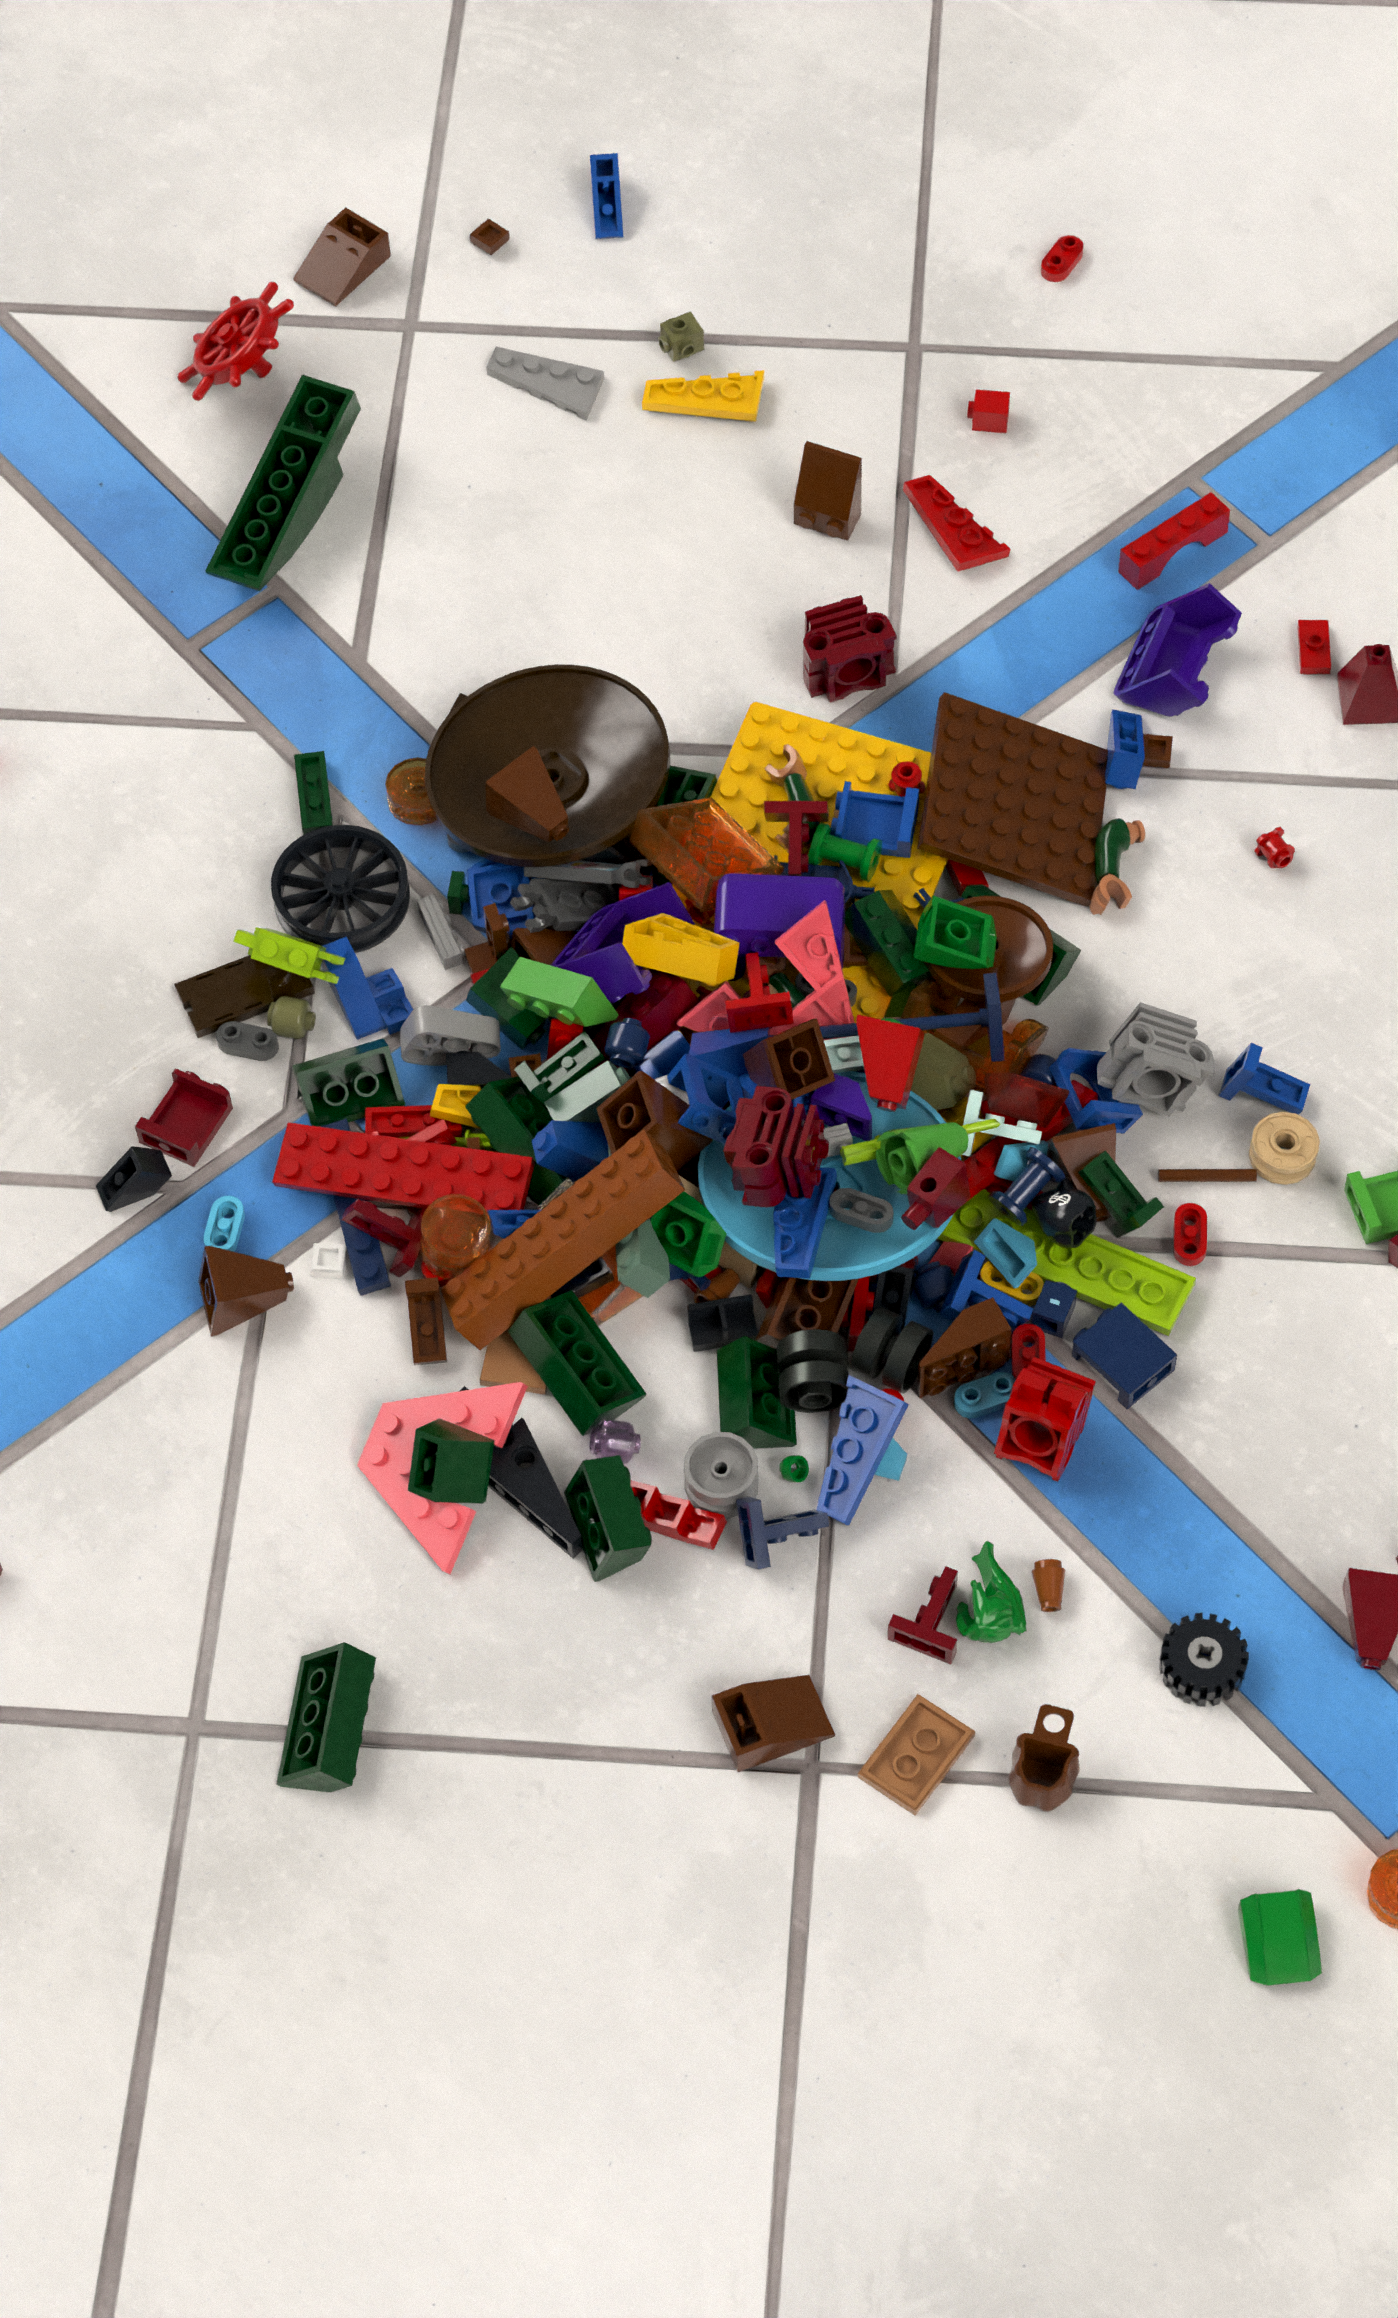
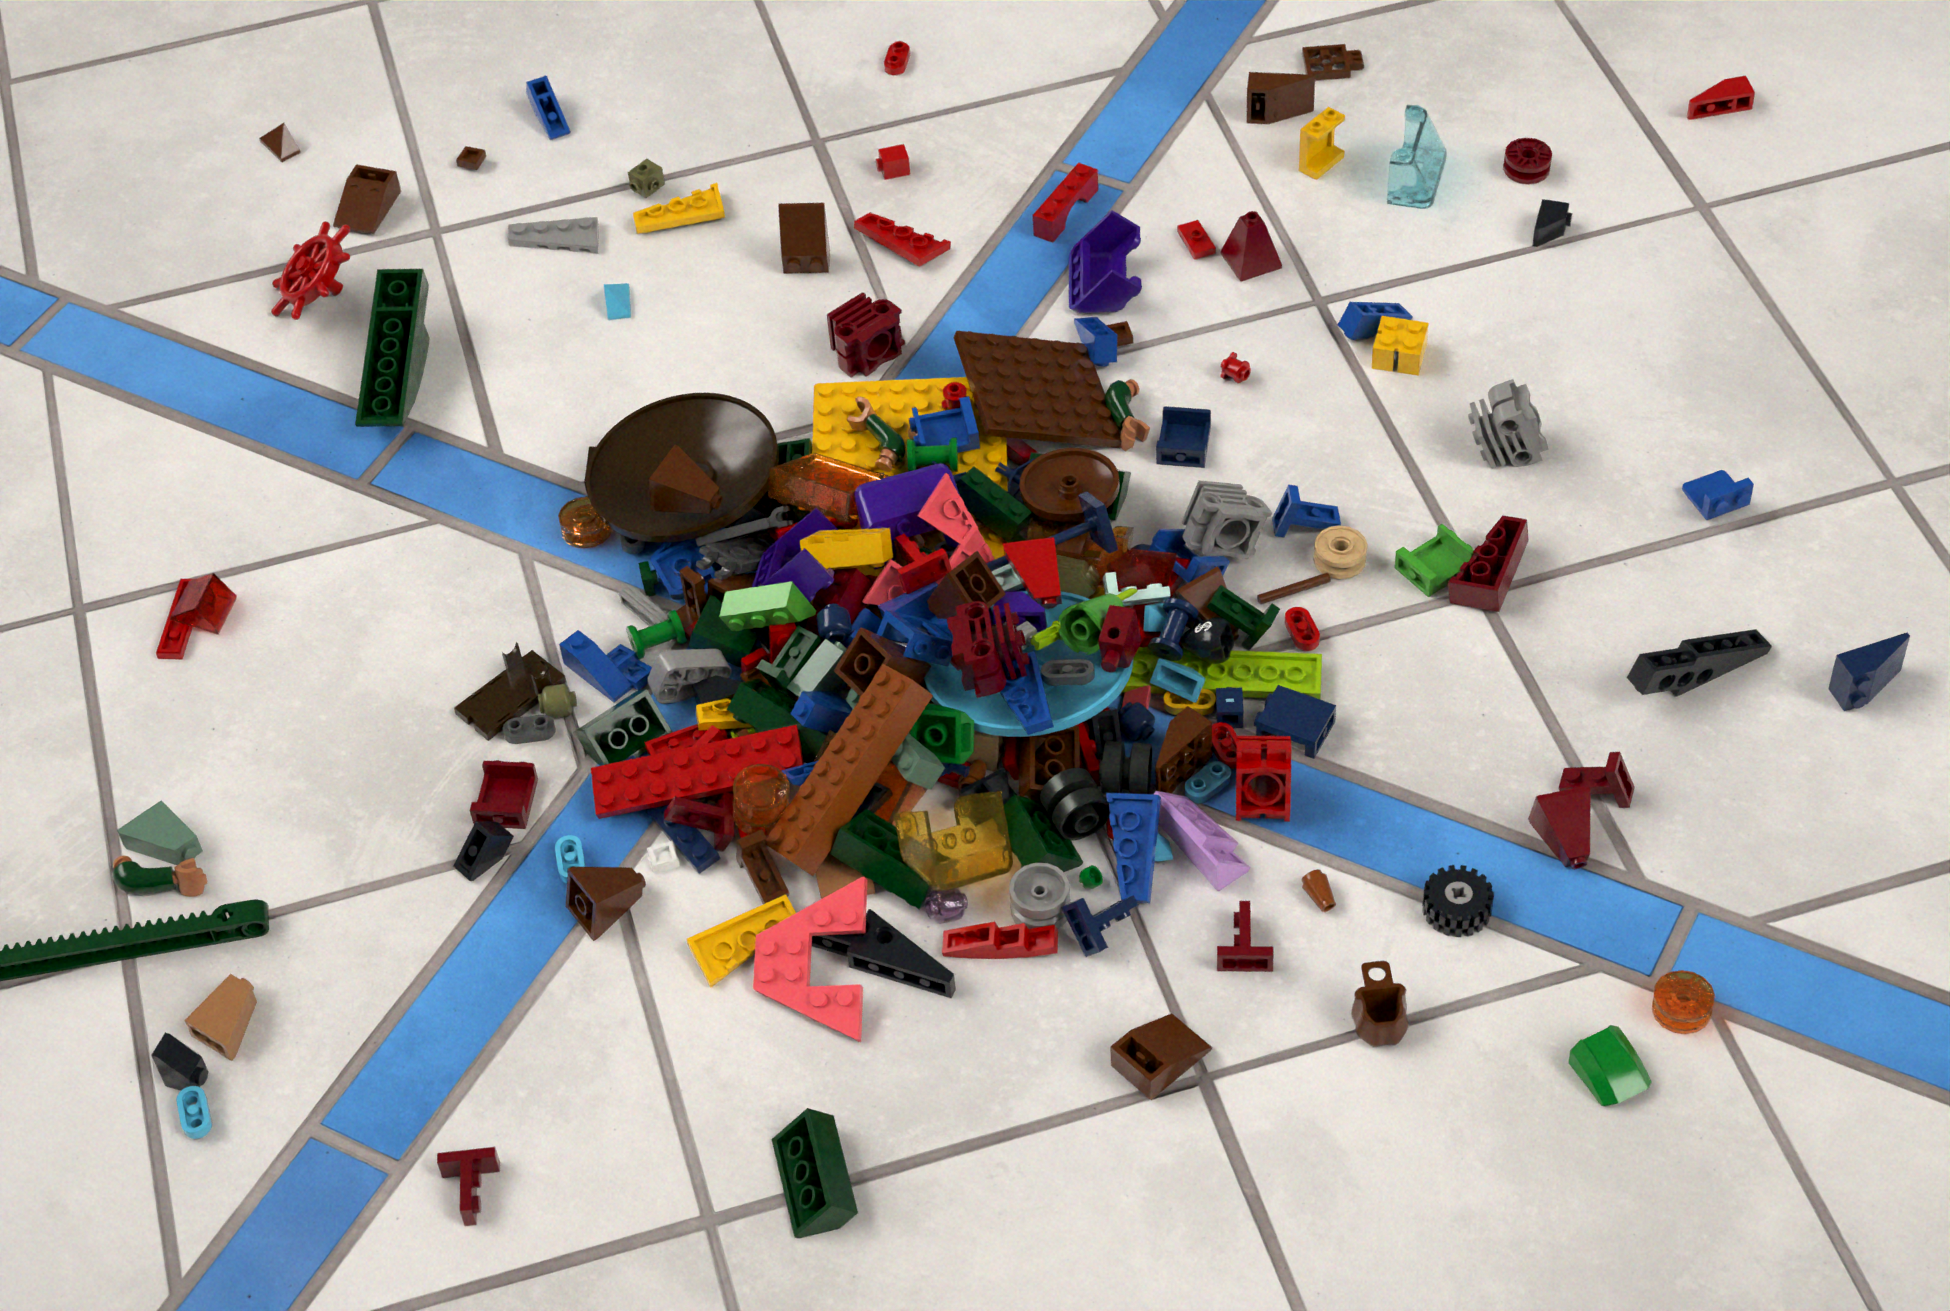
camera: 20 degrees left, 10 degrees down
lime hinge [233,927,345,984] -> none
black wheel [271,825,410,953] -> none
dark green plate [294,751,333,835] -> none
dark green slope [408,1418,495,1504] -> none
dark green slope [564,1455,652,1582] -> none
dark red bracket [764,801,829,876] -> none
medium nougat tile [858,1694,975,1816] -> none
green slope [913,895,997,969] -> none
blue bracket [939,1250,1033,1328] -> none
green hair [956,1541,1027,1643] -> none
none -> reddish brown slope [259,123,300,162]
none -> medium azure slope [604,283,631,320]
none -> green piece [626,610,687,660]
none -> yellow wing [687,894,796,988]
none -> red tile [741,648,768,673]
none -> clear yellow windscreen [894,791,1013,891]
none -> lavender slope [1154,791,1250,891]
none -> dark blue panel [1156,406,1211,468]

